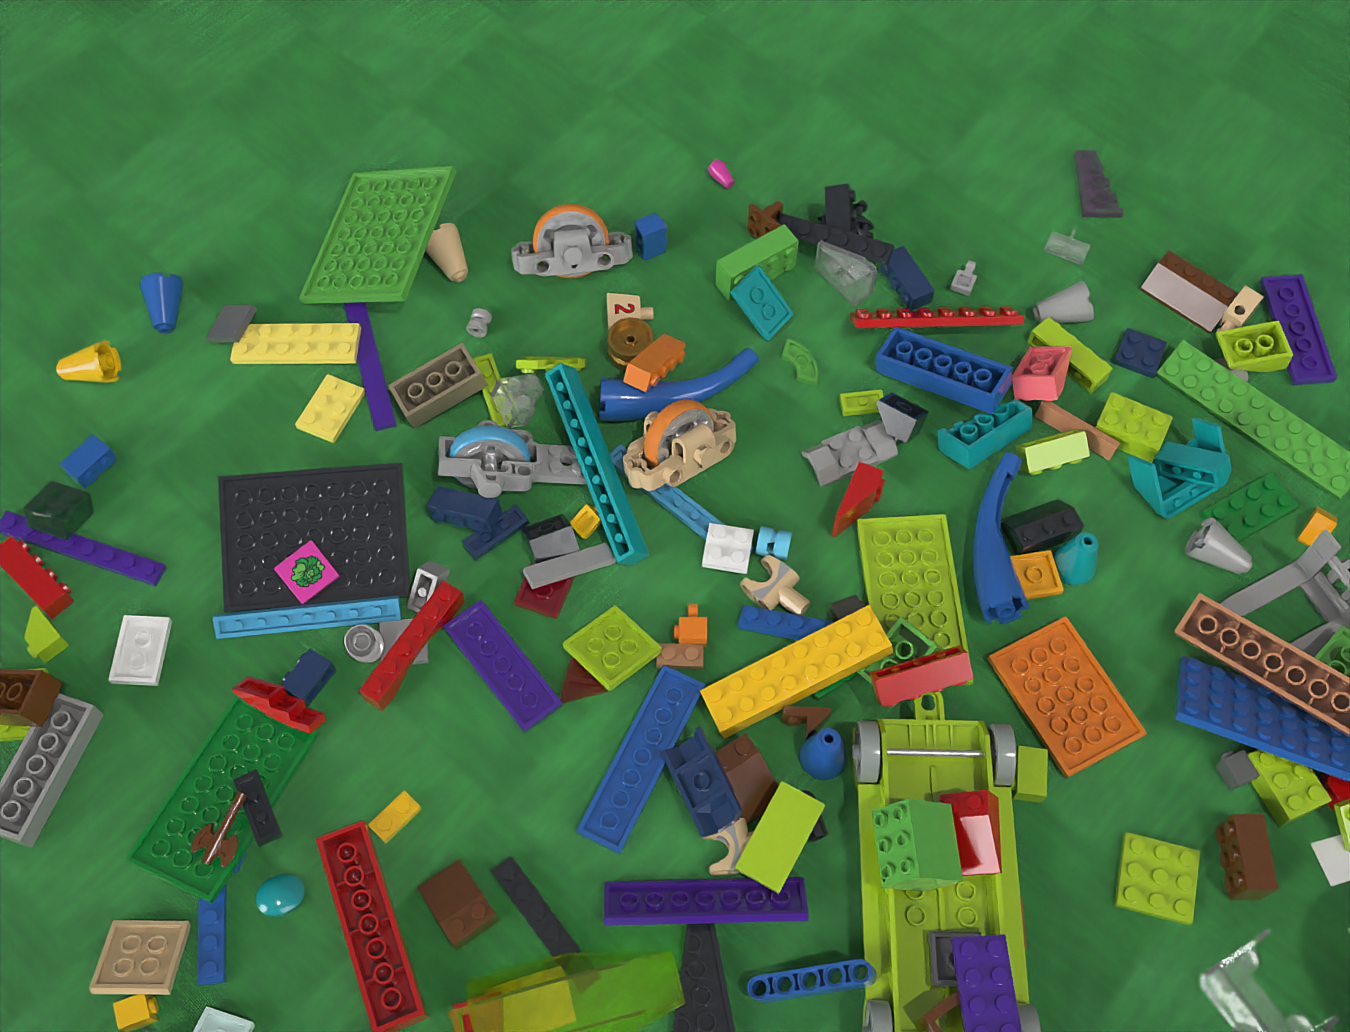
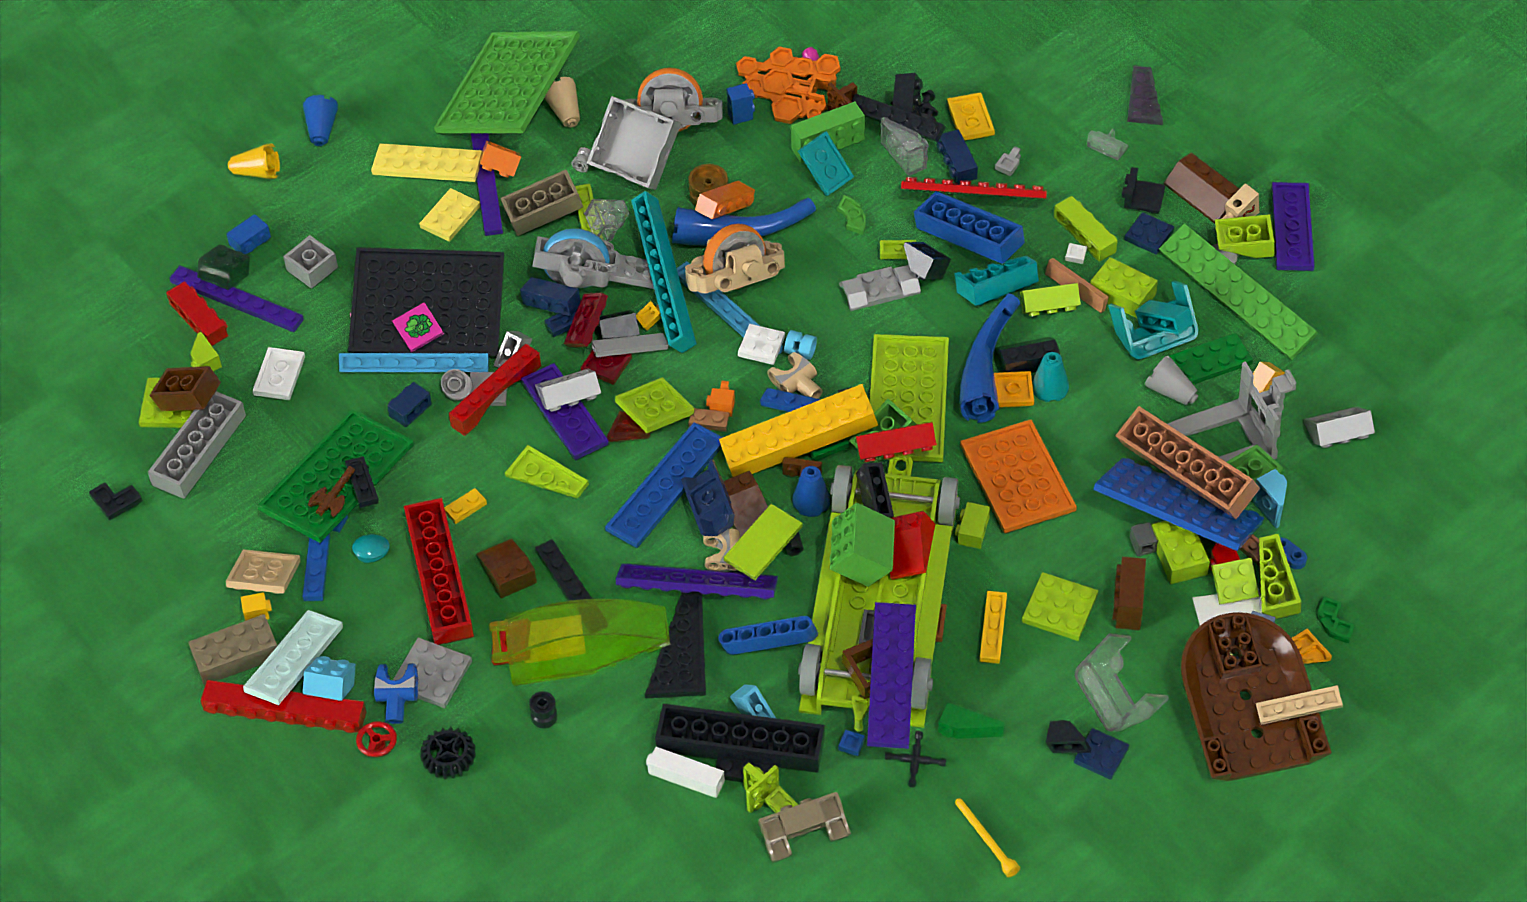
camera: 10 degrees right, 10 degrees down
dark grey tile [206,305,257,343] -> none
red slope [232,676,326,734] -> none
lime plate [516,356,586,373] -> none
tan torso [607,293,654,330] -> none
red slope [831,461,886,537] -> none
coral slope [1012,346,1072,401] -> none
light grey cone [1032,281,1094,323] -> none
none -> light grey brick [283,235,338,289]
none -> orange slope [480,140,521,178]
none -> lime wing [505,445,589,499]
none -> slope [535,368,601,411]
none -> dark red plate [563,293,608,347]
none -> light grey tile [587,96,681,190]
none -> orange piece [736,46,841,124]
none -> black brick [856,462,894,518]
none -> yellow plate [947,92,995,141]
none -> yellow plate [980,591,1007,664]
none -> white tile [1065,243,1087,264]
none -> black bracket [1122,167,1165,213]

